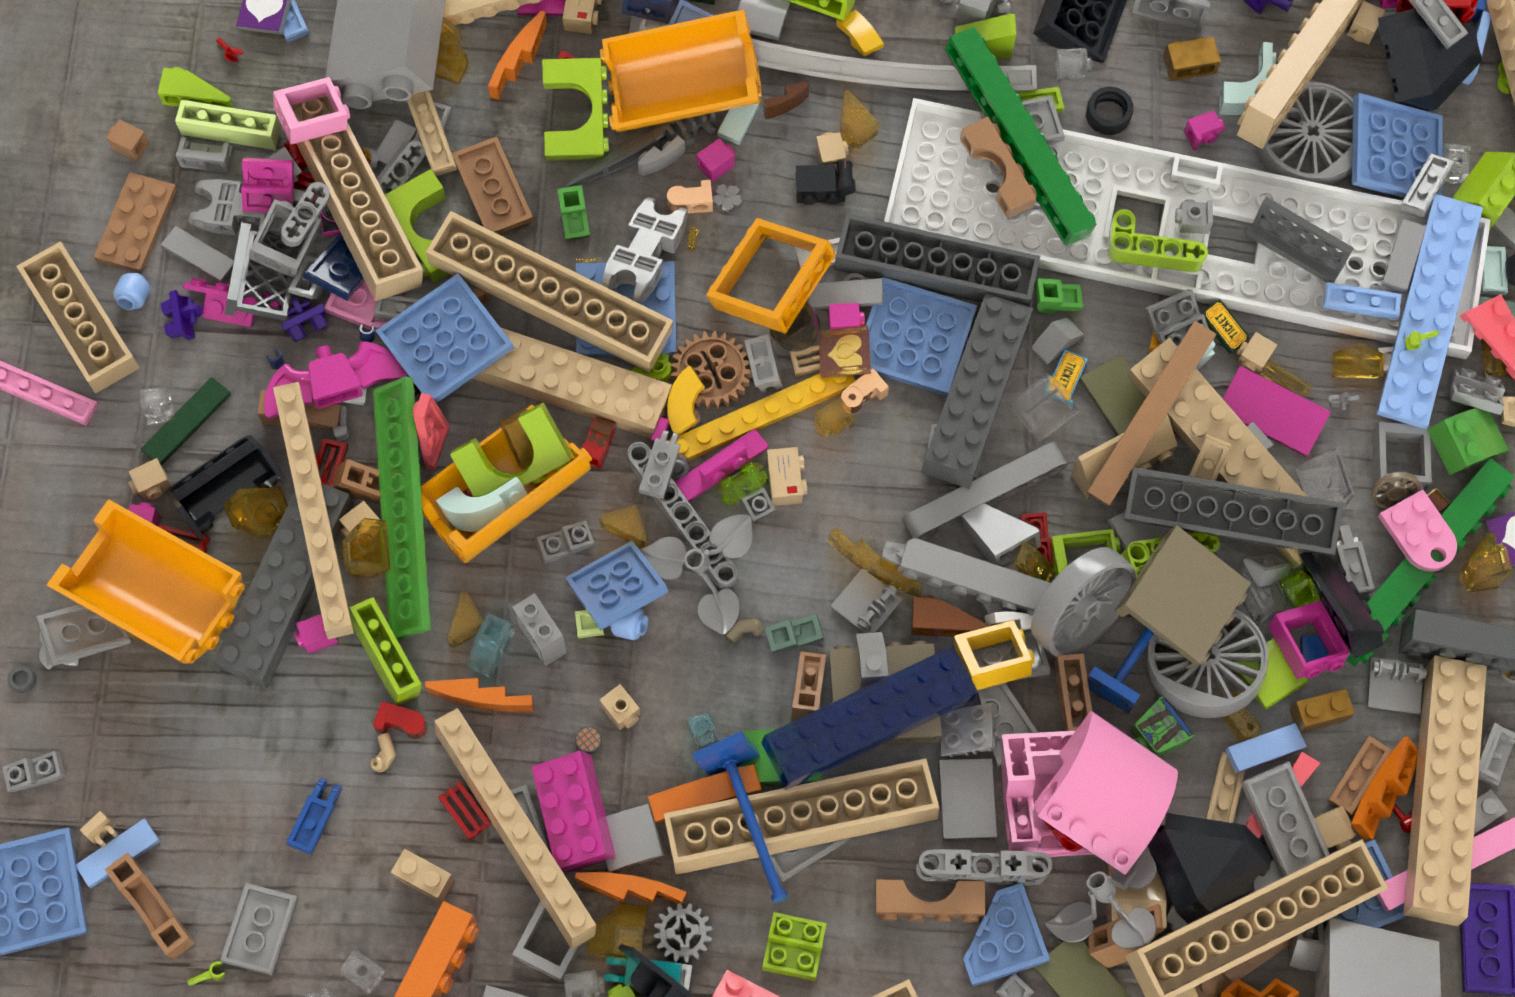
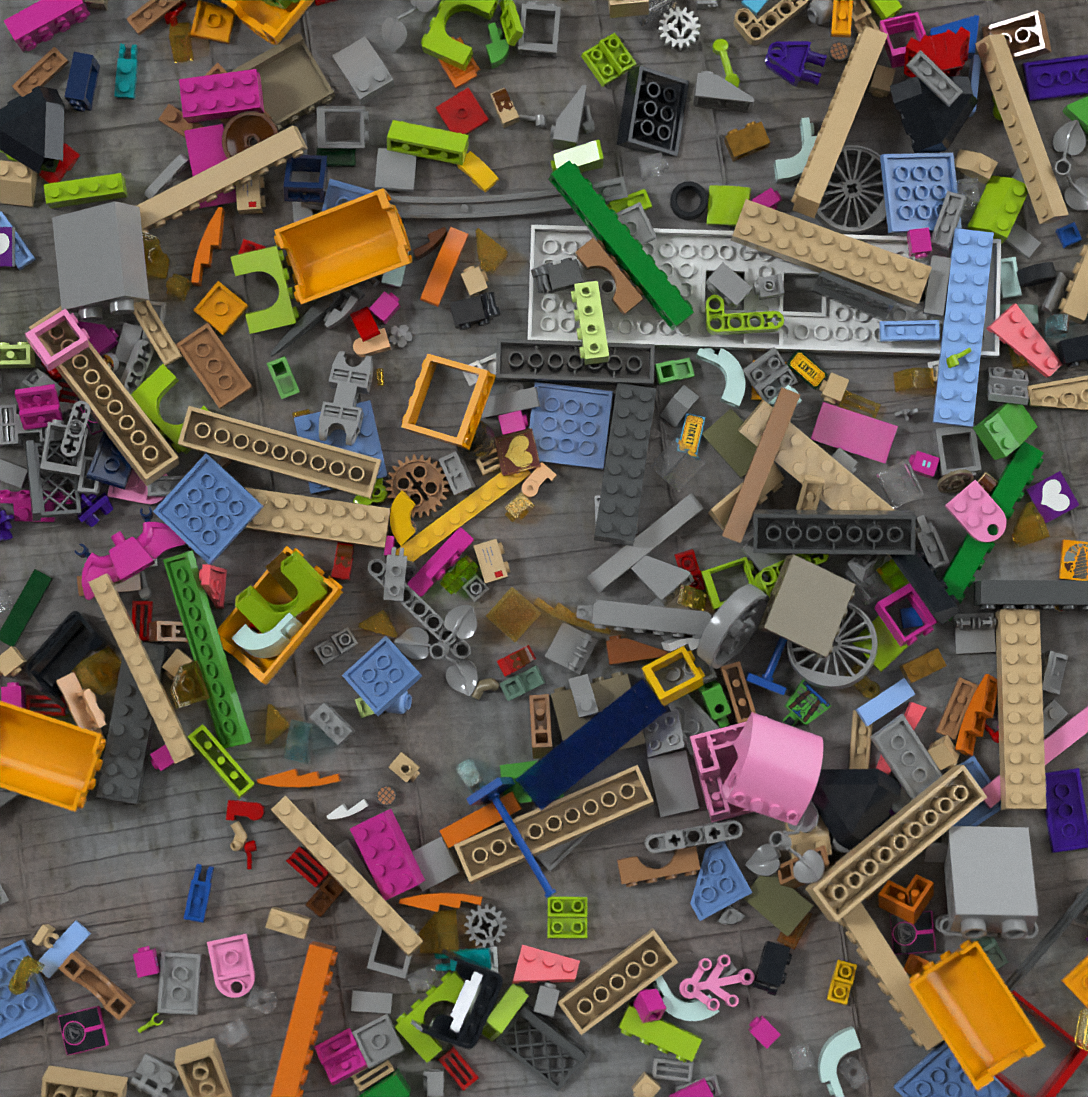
camera: 10 degrees left, 15 degrees up
none -> clear yellow leg [9,955,45,995]
none -> light nougat bracket [56,672,107,743]
none -> black slope [58,1006,109,1055]
none -> magenta slope [77,321,119,356]
none -> dark pink brick [133,946,160,978]
none -> clear yellow brick [166,273,192,301]
none -> light orange tile [193,281,249,336]
none -> bright pink plate [207,933,255,998]
none -> red hand [244,840,257,869]
none -> reddish brown slope [305,875,344,918]
none -> white slope [326,799,369,819]
none -> red slope [350,306,381,342]
none -> orange slope [420,227,469,307]
none -> clear yellow brick [486,587,542,643]
none -> leg [497,645,536,677]
none -> dark grey hinge [531,258,583,295]
none -> yellowish green brick [571,281,609,365]
none -> light aqua arch [696,347,745,409]
none -> bright green torso [698,680,731,728]
none -> light grey brick [706,262,752,309]
none -> lime slope [707,185,751,227]
none -> tan brick [731,199,932,308]
none -> dark pink brick [906,227,932,259]
none -> dark pink brick [907,451,940,479]
none -> tan slope [954,149,998,184]

